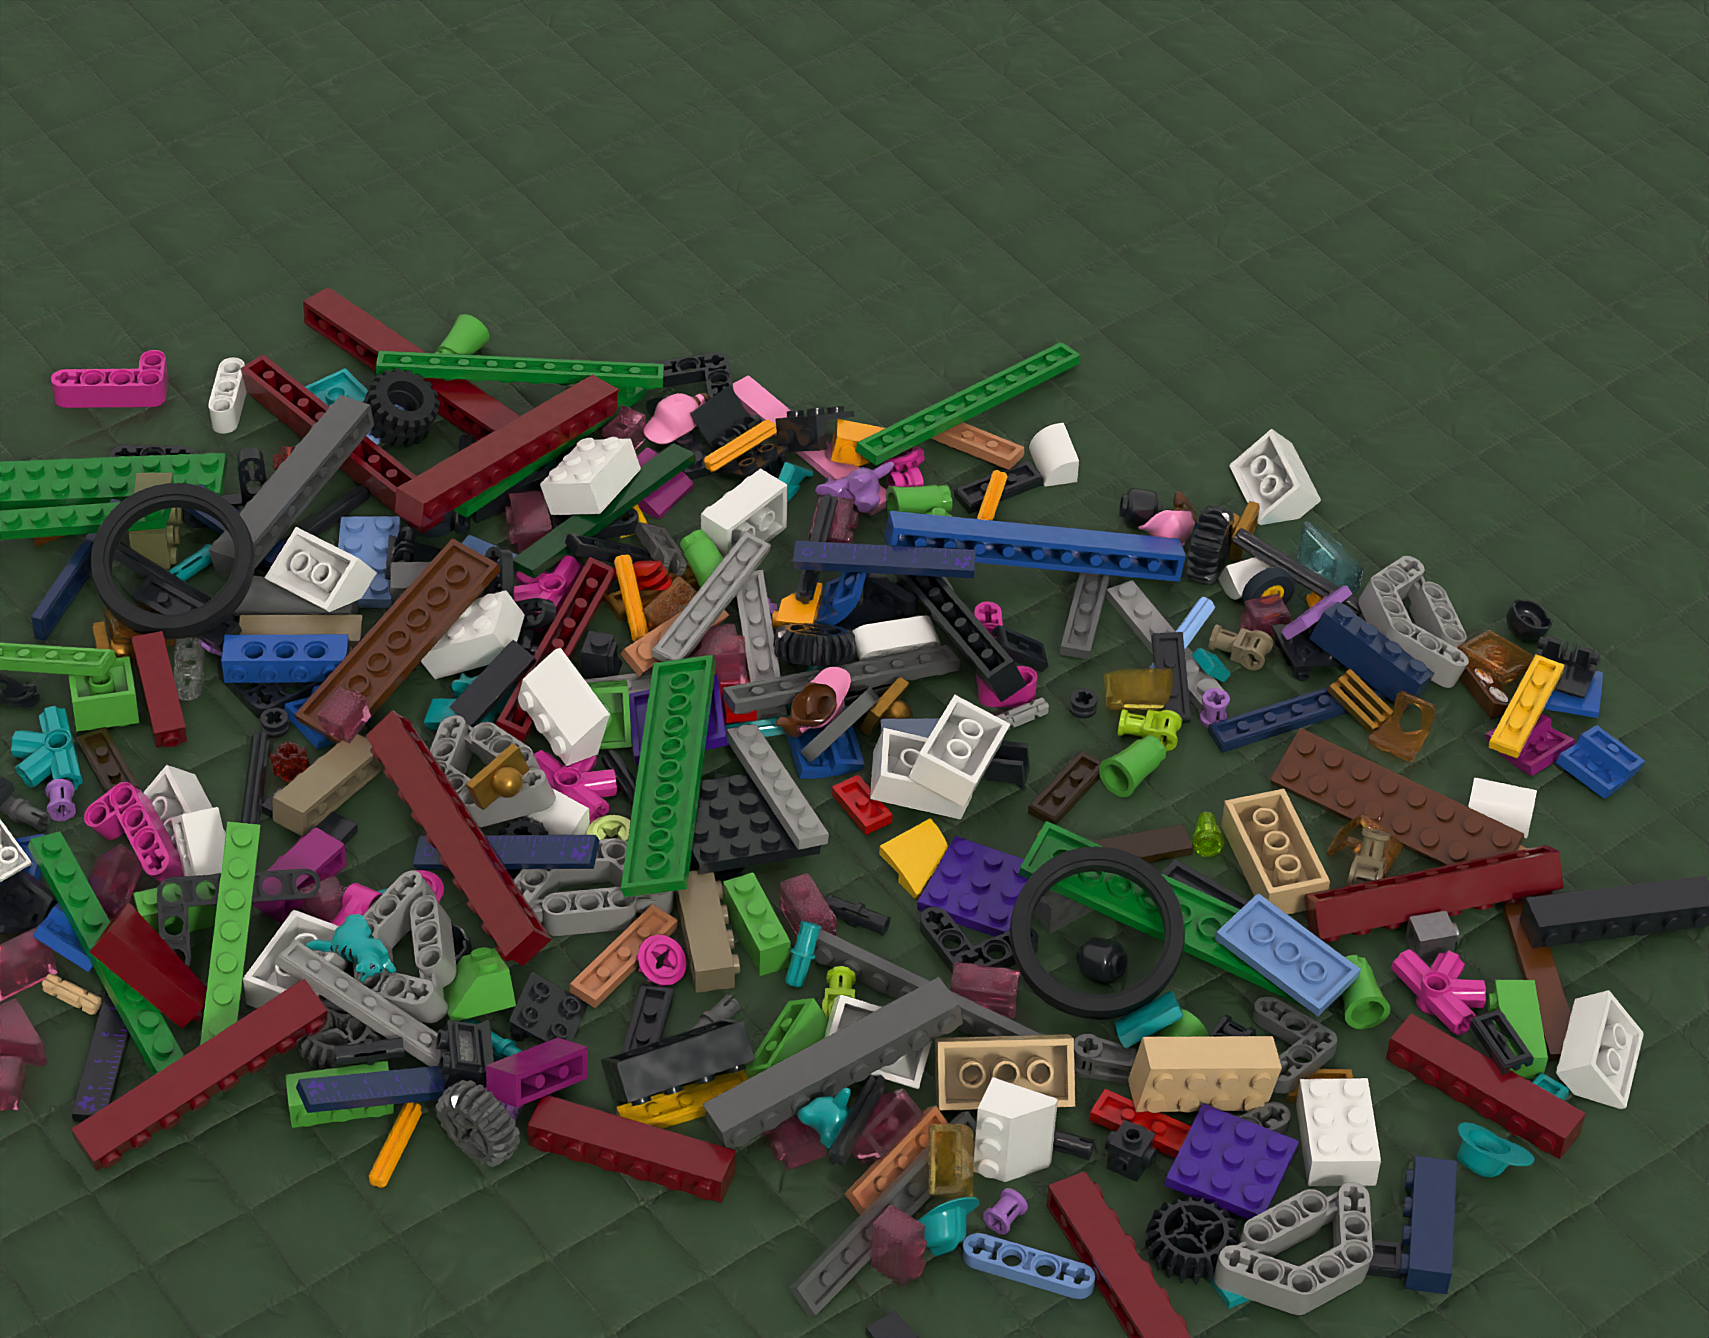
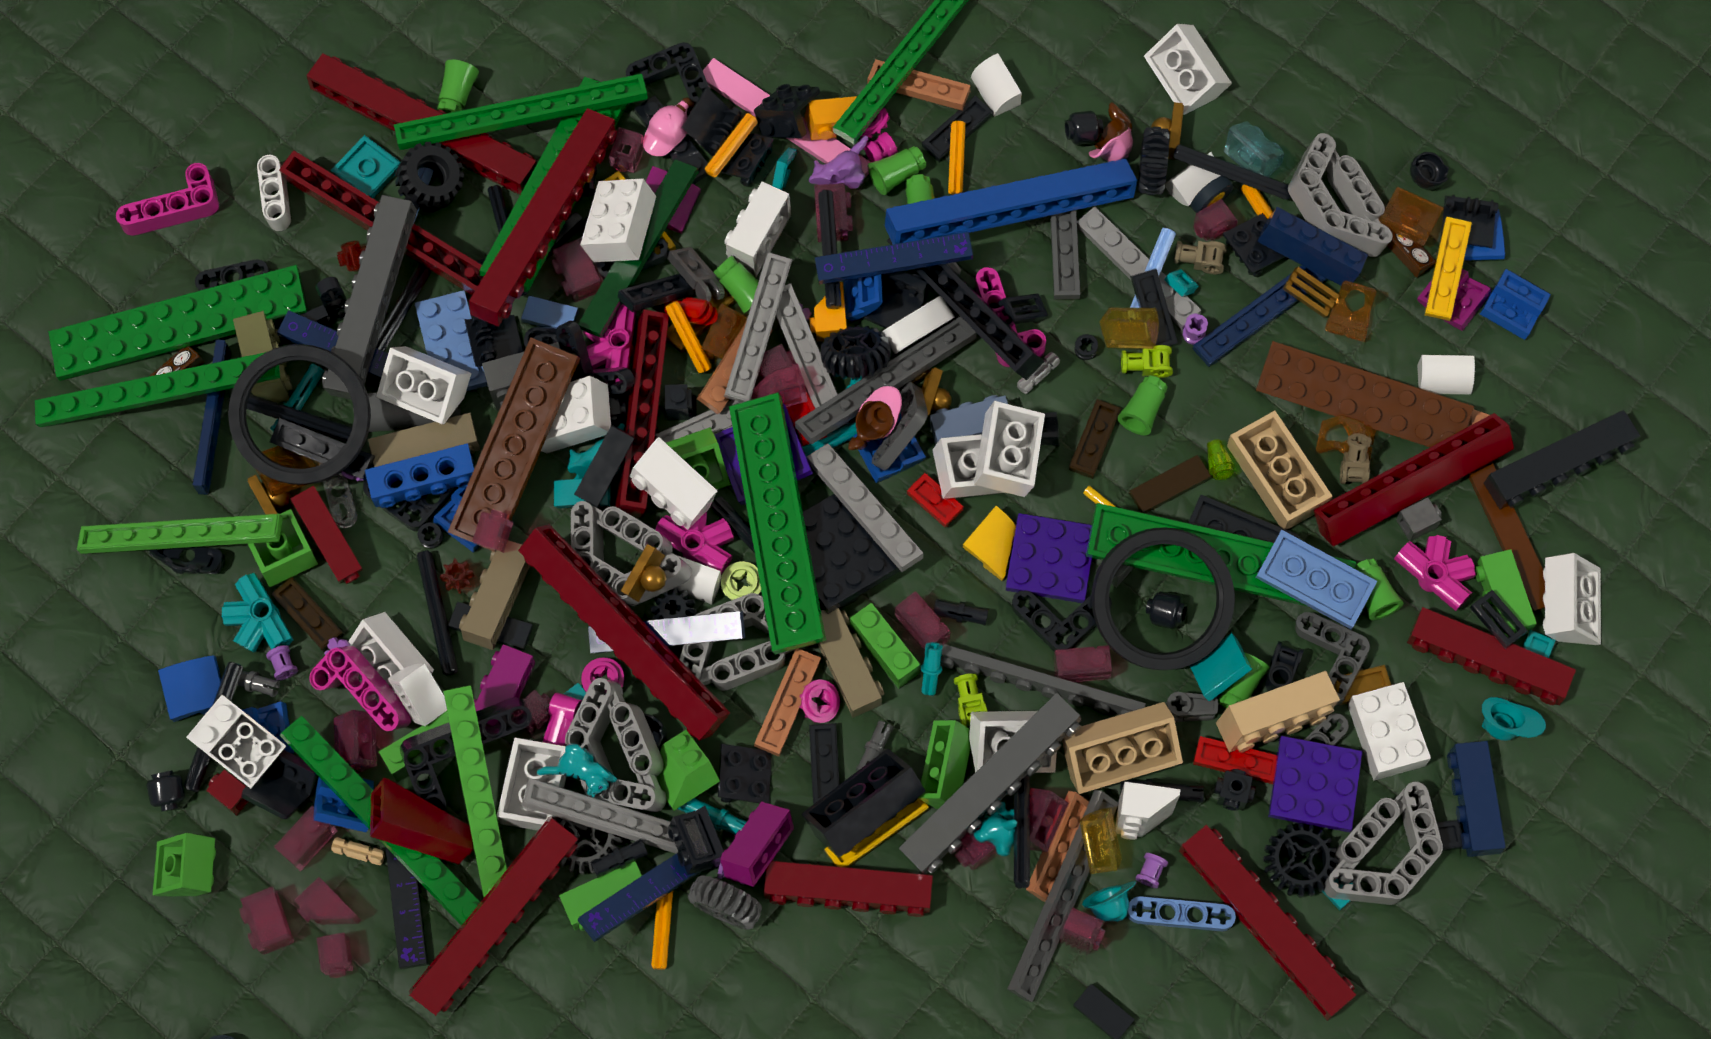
camera: 10 degrees left, 25 degrees up
medium lavender tile [1281,585,1352,640] -> none

